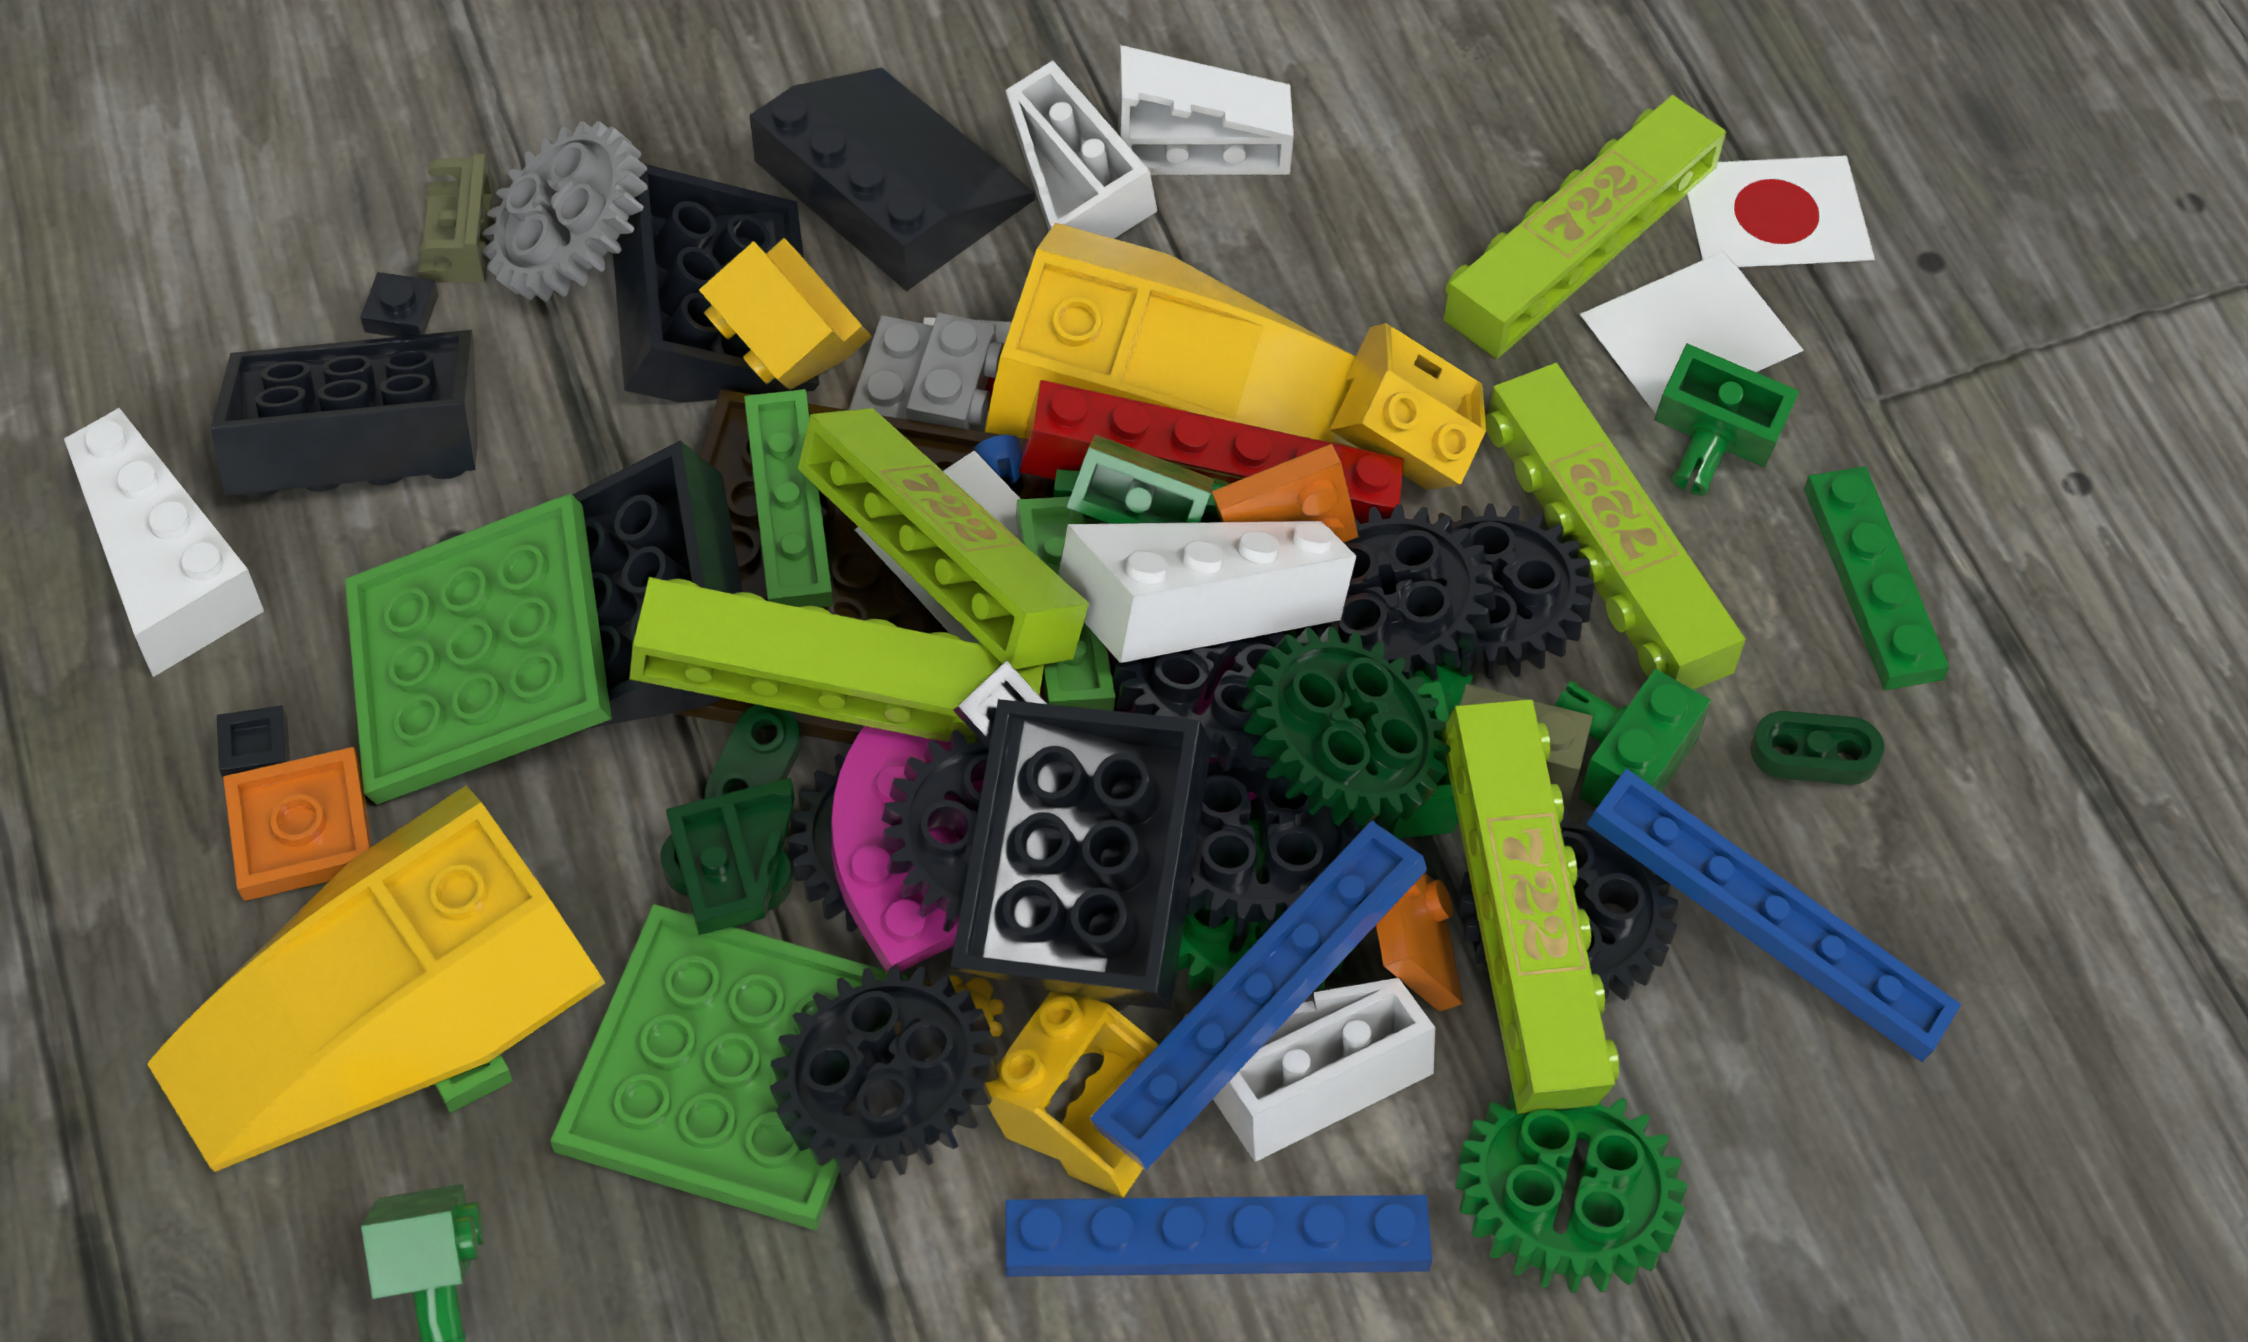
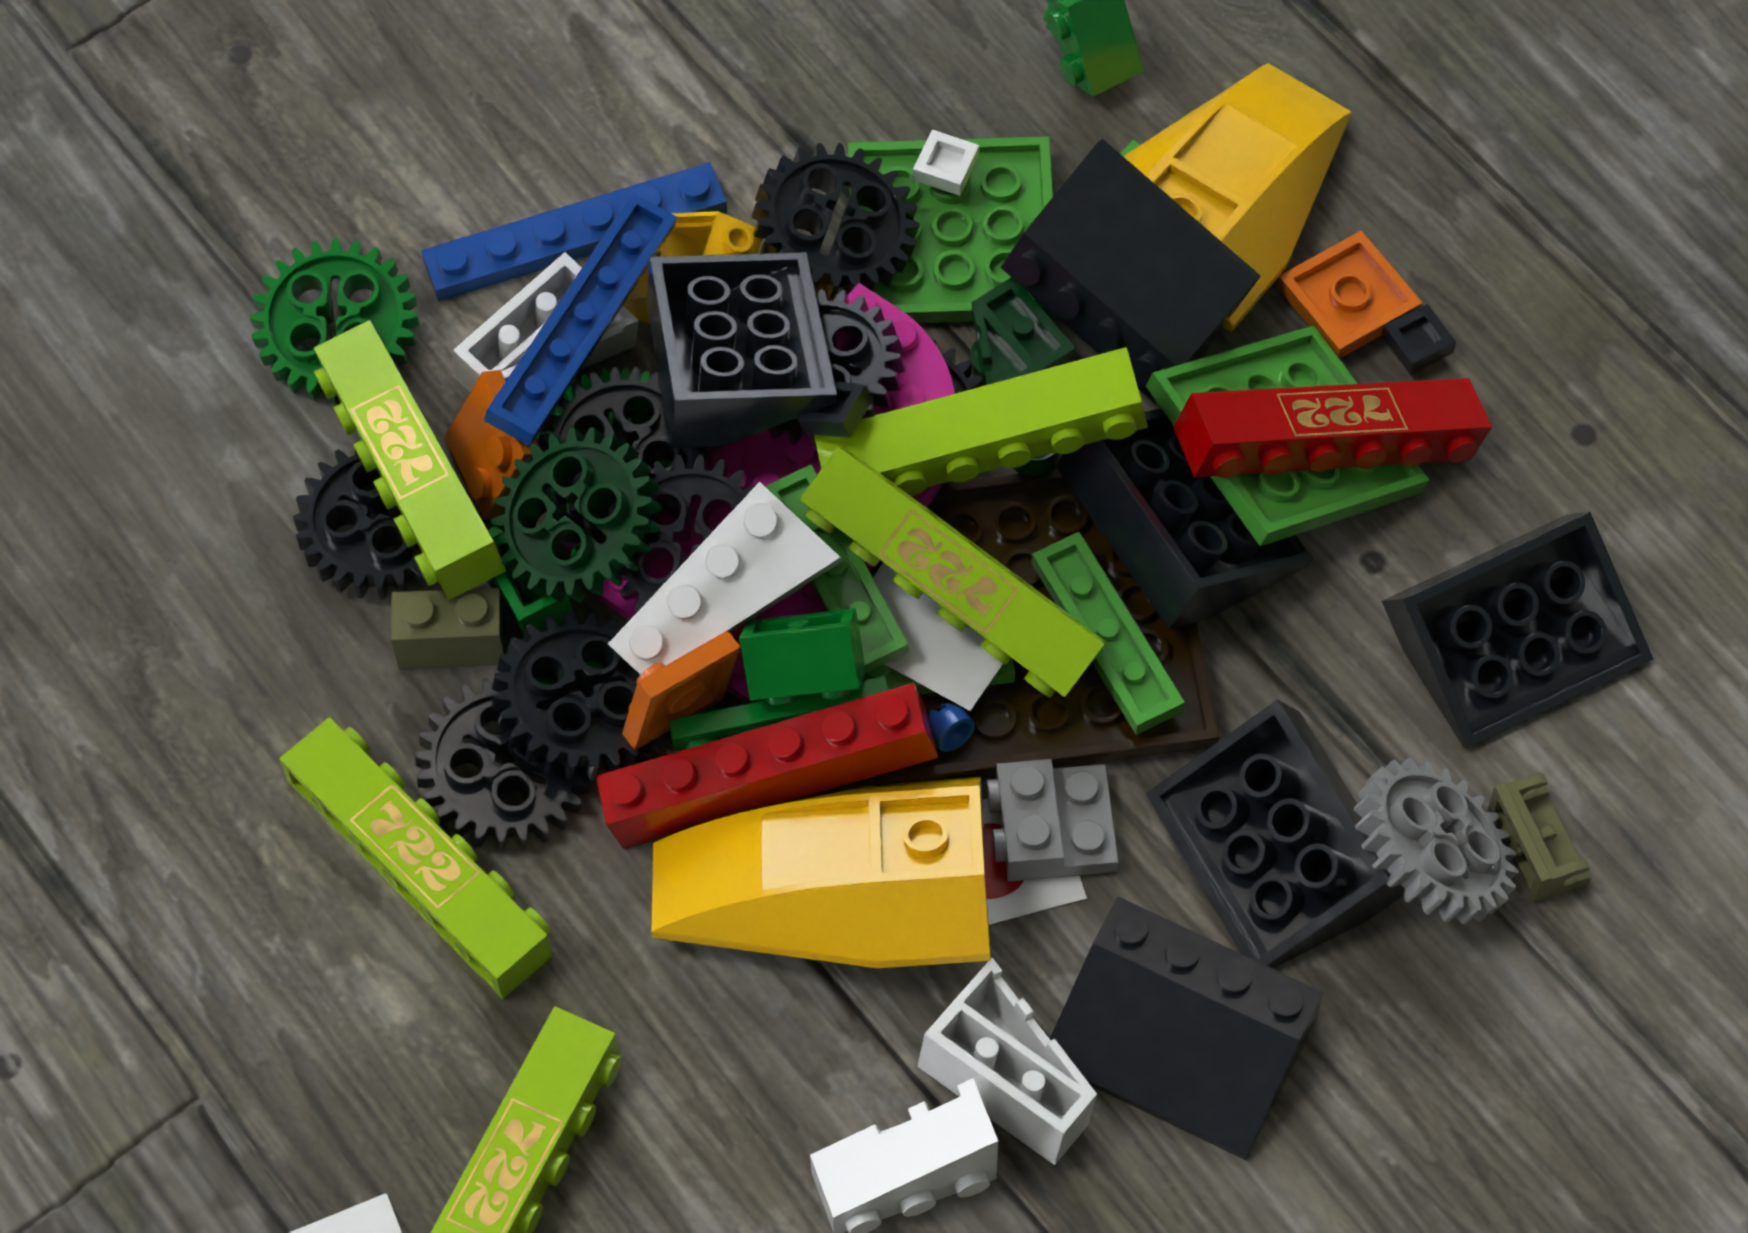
camera: 165 degrees right, 5 degrees up
white wedge [64,408,264,677] -> none
black plate [360,272,438,337] -> none
yellow piece [699,238,872,390] -> none
yellow piece [1330,323,1486,490] -> none
green brick [1555,669,1712,809] -> none
white sticker [1580,251,1804,414] -> none
blue plate [1586,768,1962,1062] -> none
green brick [1654,343,1800,496] -> none
dark green plate [1750,711,1885,785] -> none
green plate [1804,466,1949,691] -> none
none -> white plate [913,130,979,196]
none -> black slope [1000,139,1261,404]
none -> red brick [1173,378,1492,478]

